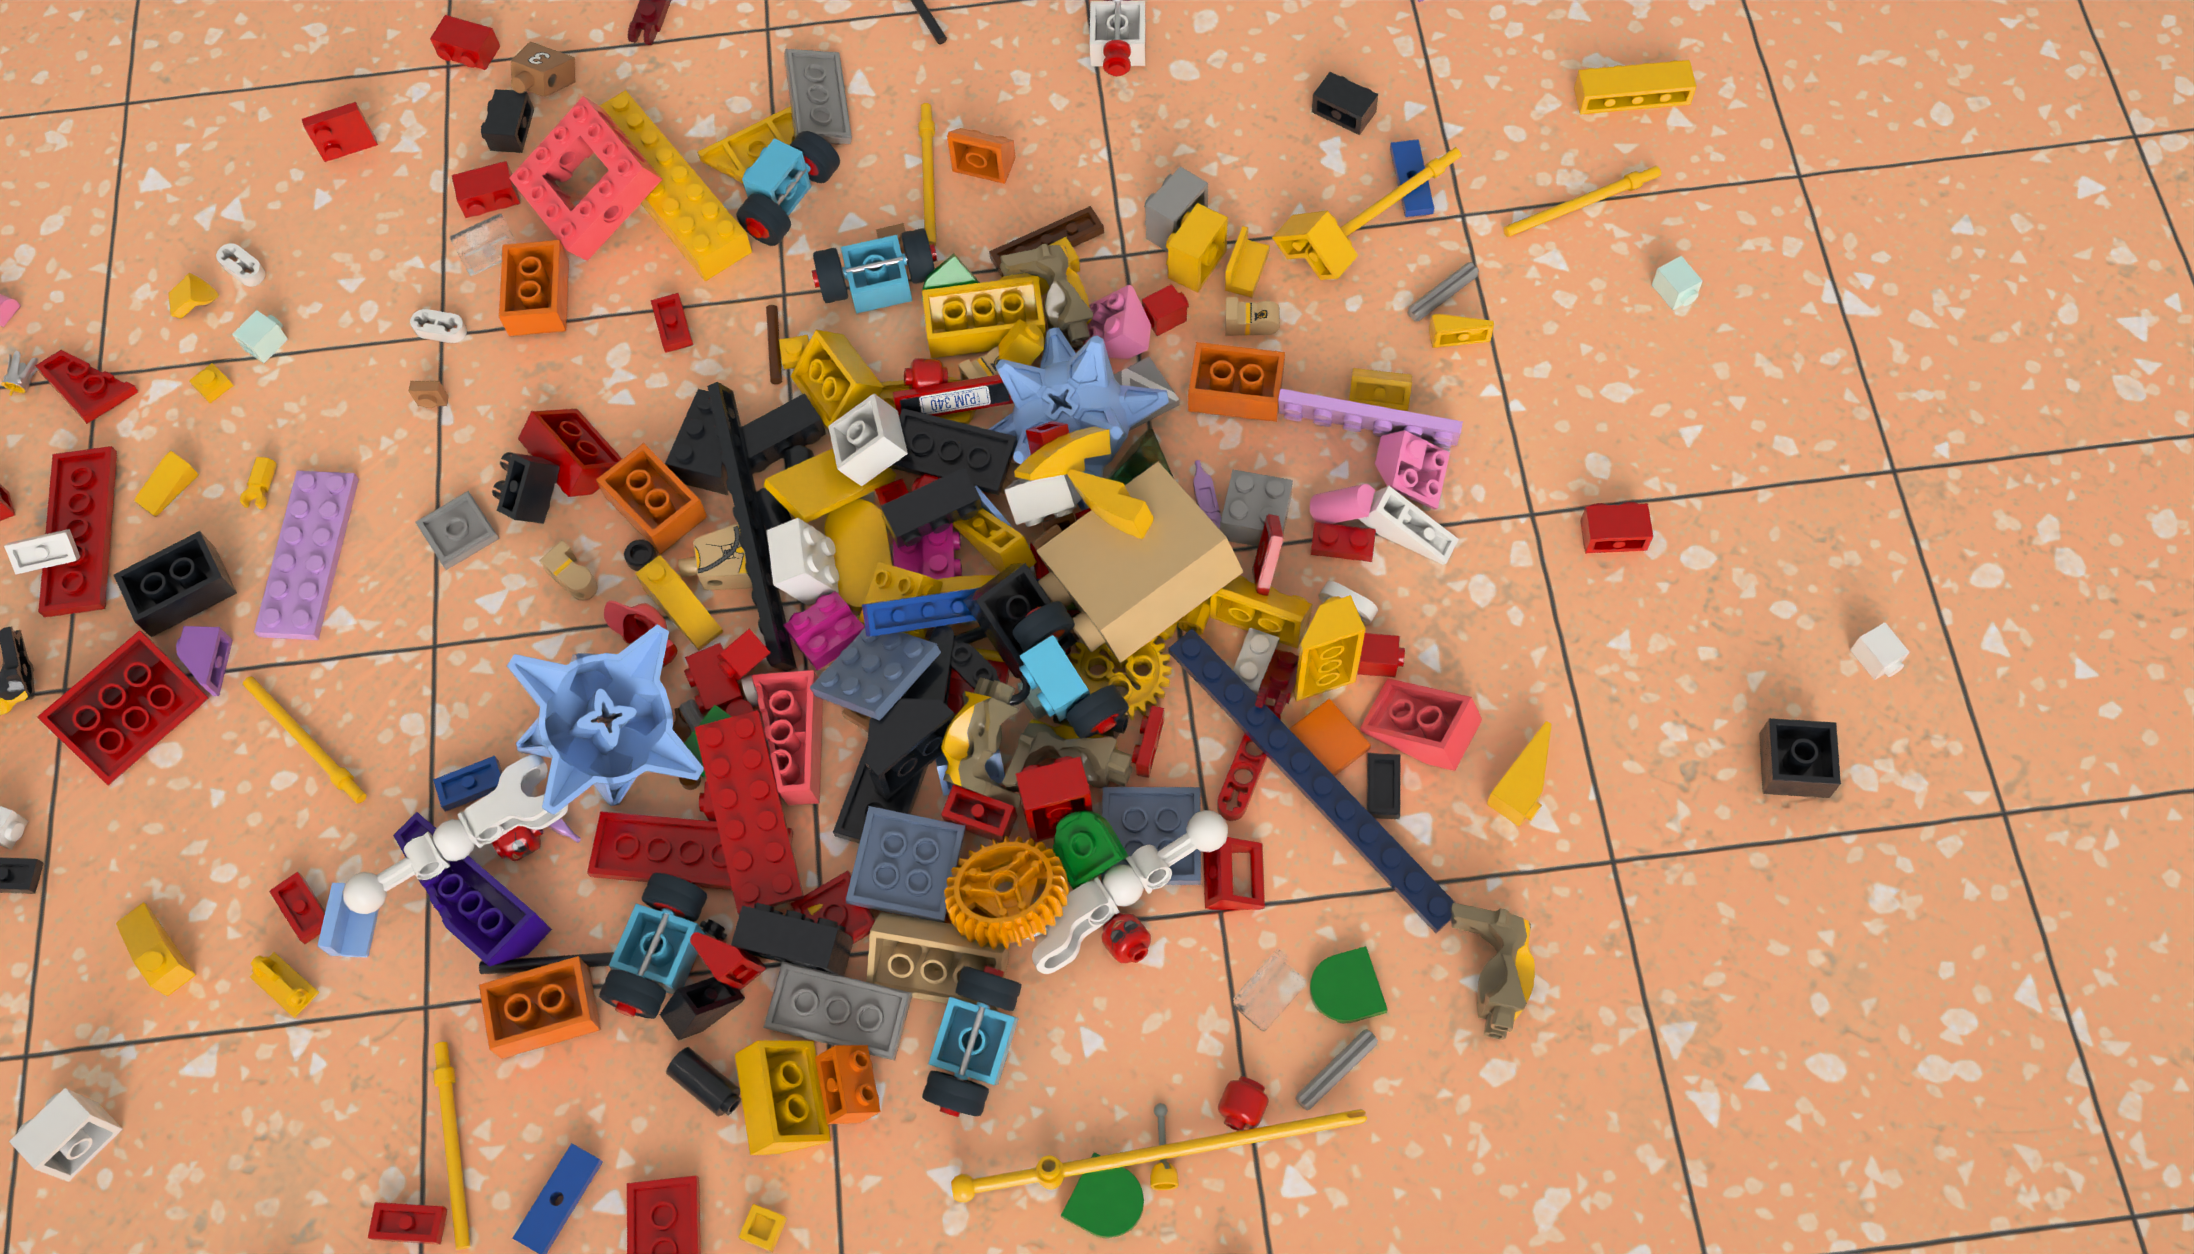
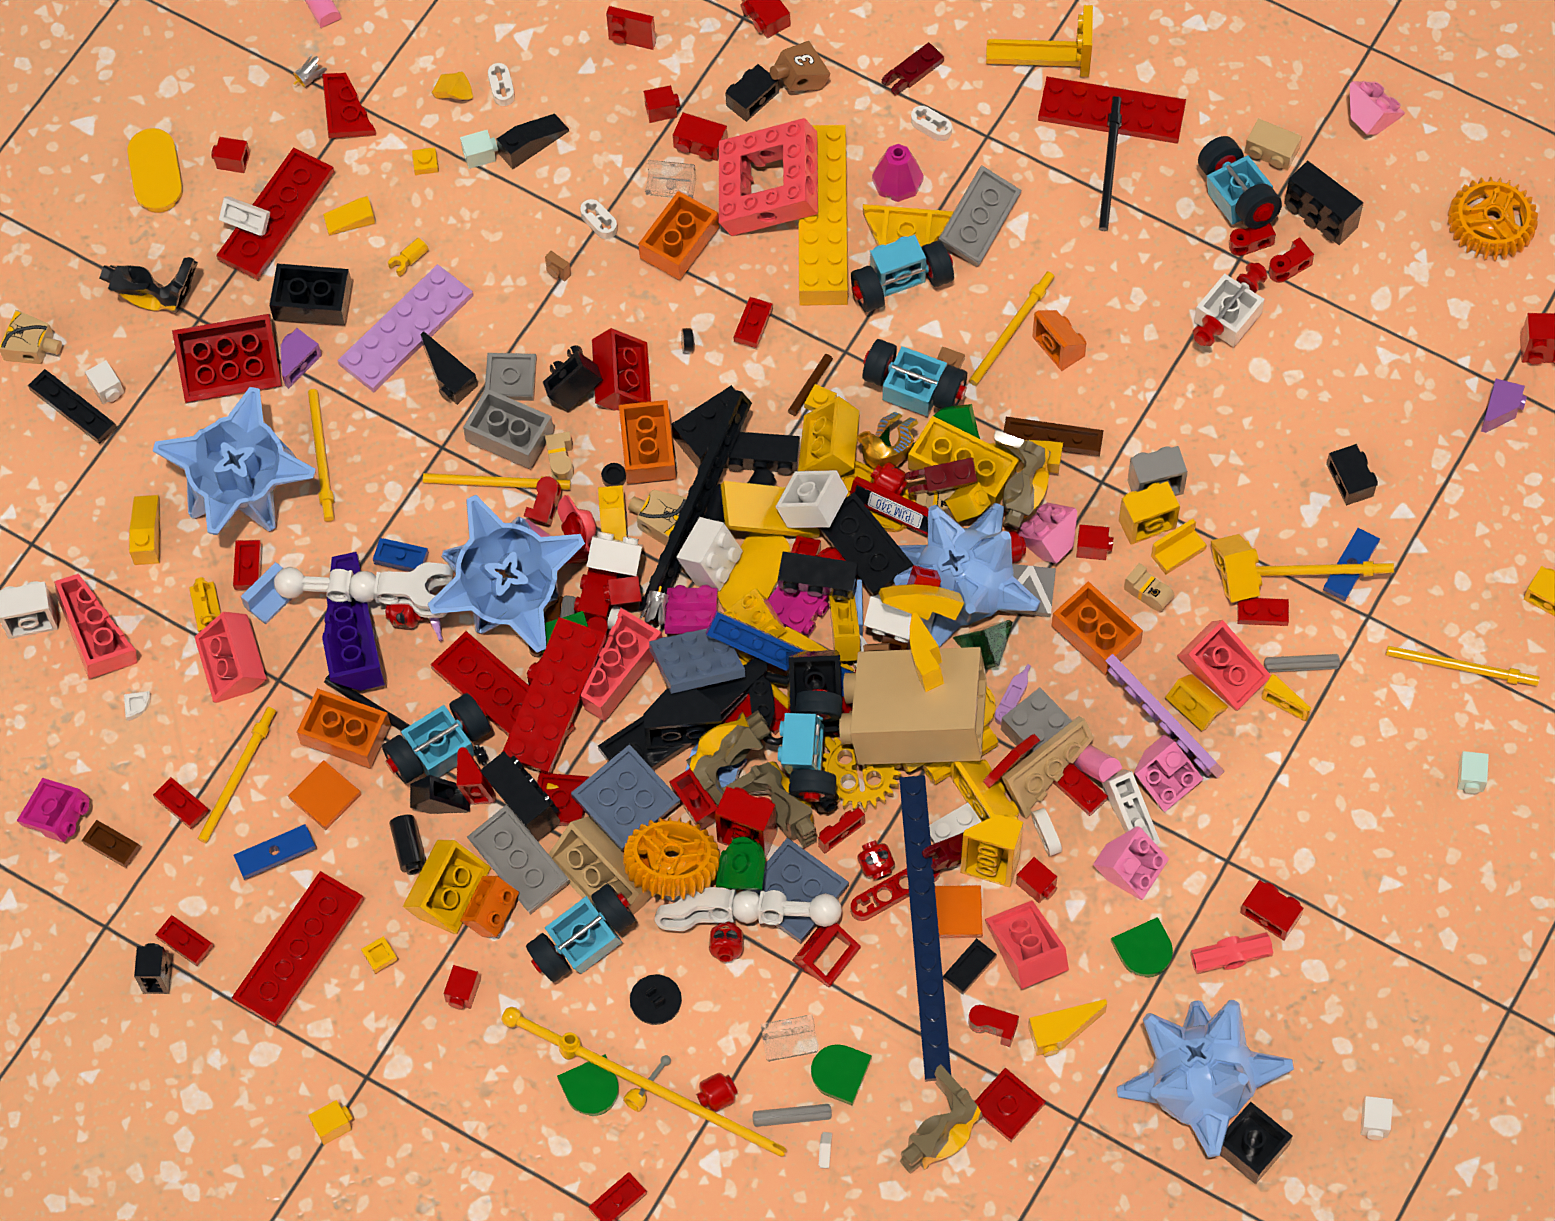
camera: 35 degrees right, 0 degrees up
none -> coral wedge [54,573,137,679]
none -> white tile [124,691,151,721]
none -> light blue piece [152,387,316,535]
none -> coral slope [194,612,267,703]
none -> orange tile [288,760,361,830]
none -> black slope [420,331,478,405]
none -> yellow bar [423,473,571,490]
none -> red brick [443,965,481,1009]
none -> light grey brick [463,388,554,469]
none -> black slope [496,113,569,169]
none -> red leg [524,476,561,526]
none -> white brick [586,532,643,576]
none -> black piece [630,974,682,1025]
none -> flat silver piece [639,586,669,625]
none -> red brick [643,85,680,123]
none -> black tile [681,328,693,353]
none -> white tile [818,1132,832,1168]
none -> pearl gold piece [857,412,918,469]
none -> red head [857,840,895,881]
none -> dark pink cone [872,144,924,202]
none -> dark red hinge [905,457,978,495]
none -> white beam [911,106,952,141]
none -> red leg [968,1004,1019,1047]
none -> red tile [974,1068,1046,1142]
none -> tan wing [1002,716,1094,819]
none -> bright pink slope [1093,826,1169,900]
none -> green tile [1111,917,1173,978]
none -> light blue piece [1117,1000,1294,1157]
none -> coral slope [1177,620,1271,711]
none -> coral piece [1190,932,1273,974]
none -> red plate [1237,598,1289,626]

